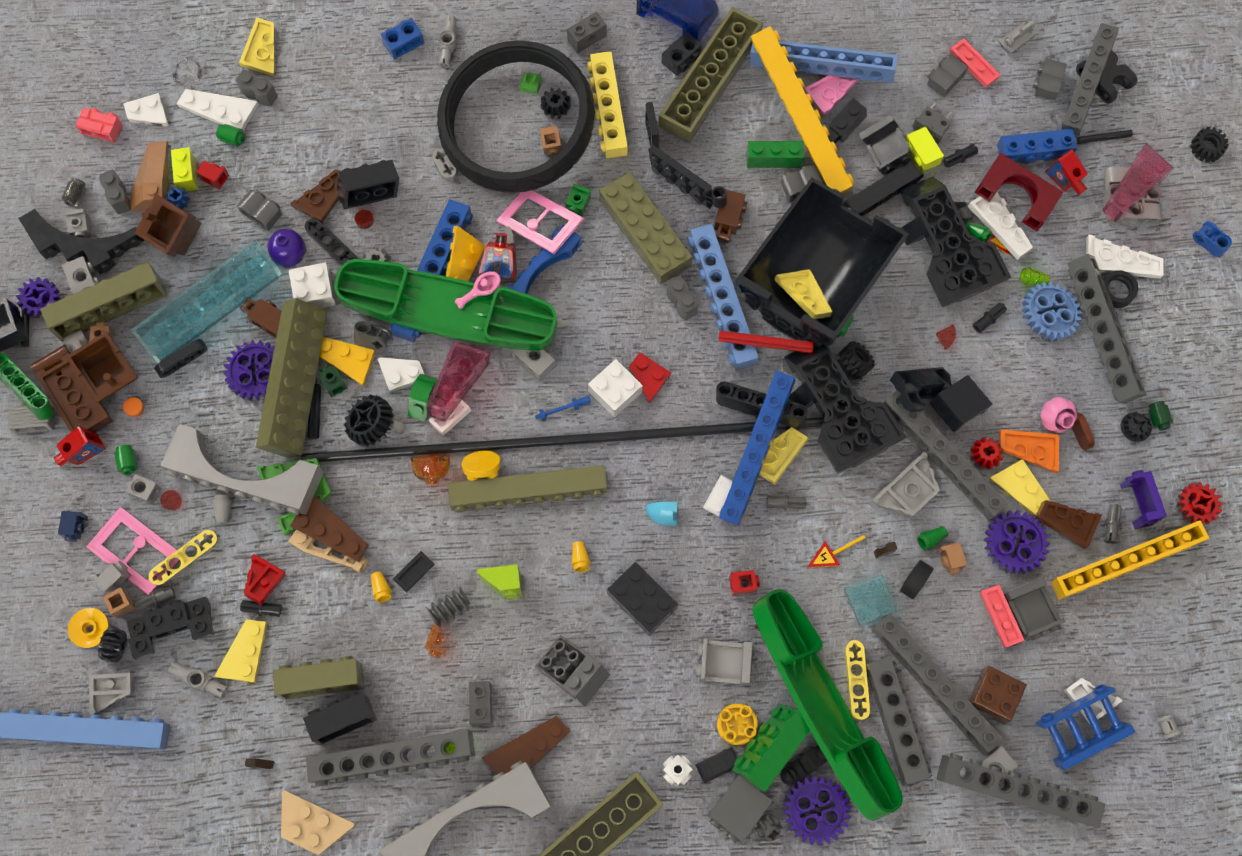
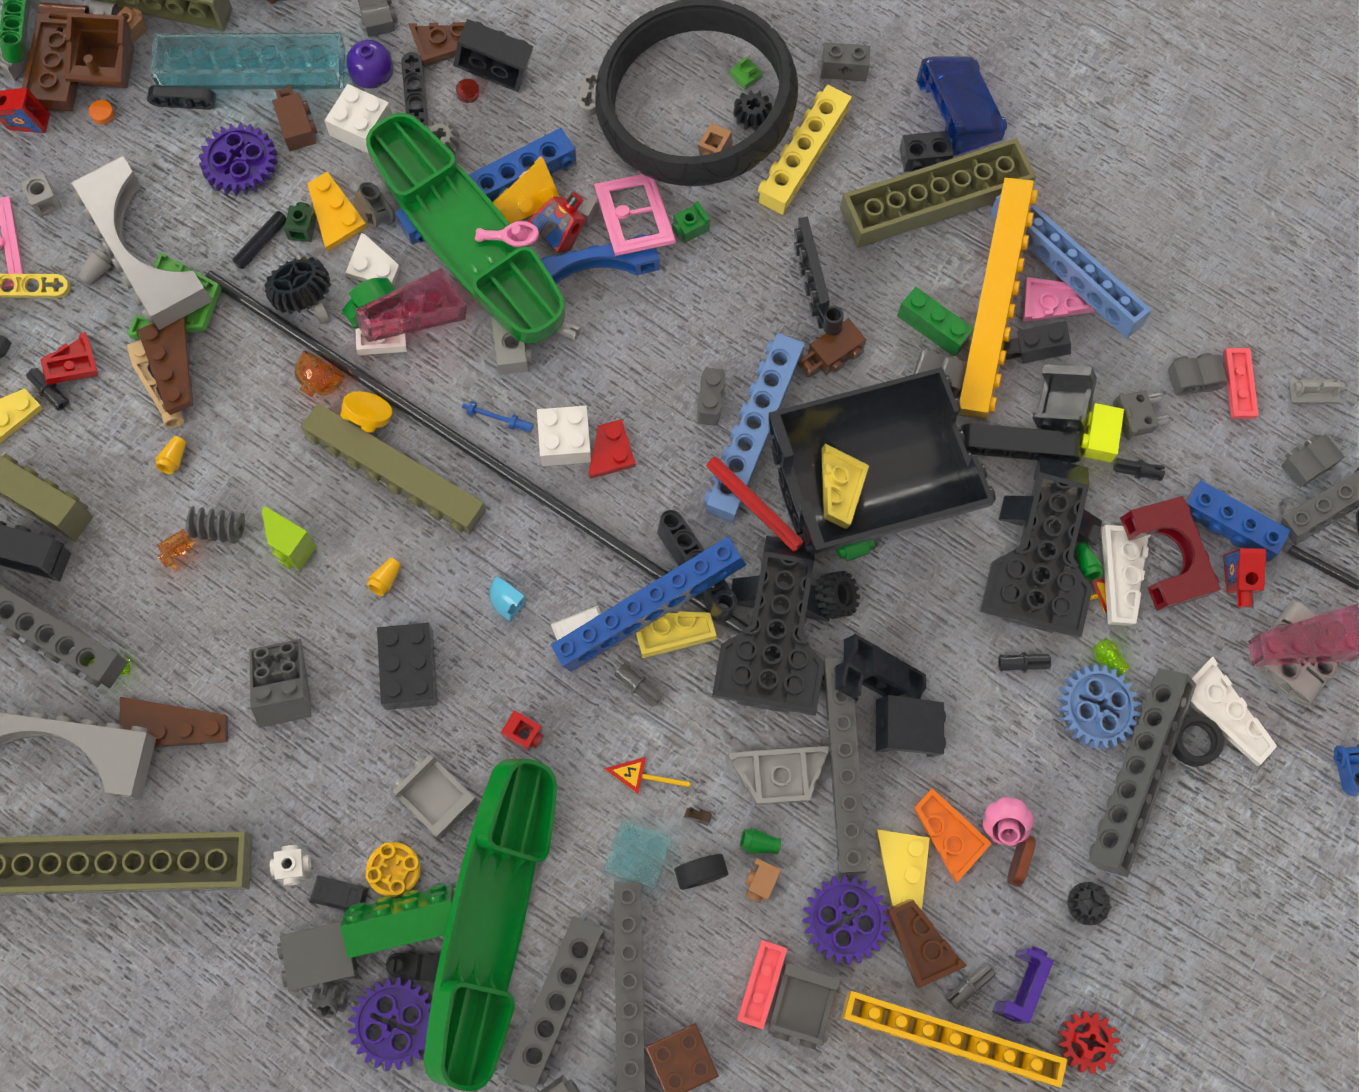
camera: 35 degrees right, 0 degrees up
green brick [114,445,138,475] -> none
clear red tile [160,490,182,511] -> none
olive brick [255,298,328,458] -> none
black tile [393,551,435,593] -> none
dark grey brick [469,681,493,726] -> none
olive brick [599,172,692,285] -> none
black tile [645,102,659,148] -> none
light yellow beam [845,640,870,721] -> none
clear red tile [936,325,956,350] -> none
red gear [970,437,1004,470] -> none
dark green brick [1148,401,1173,431] -> none

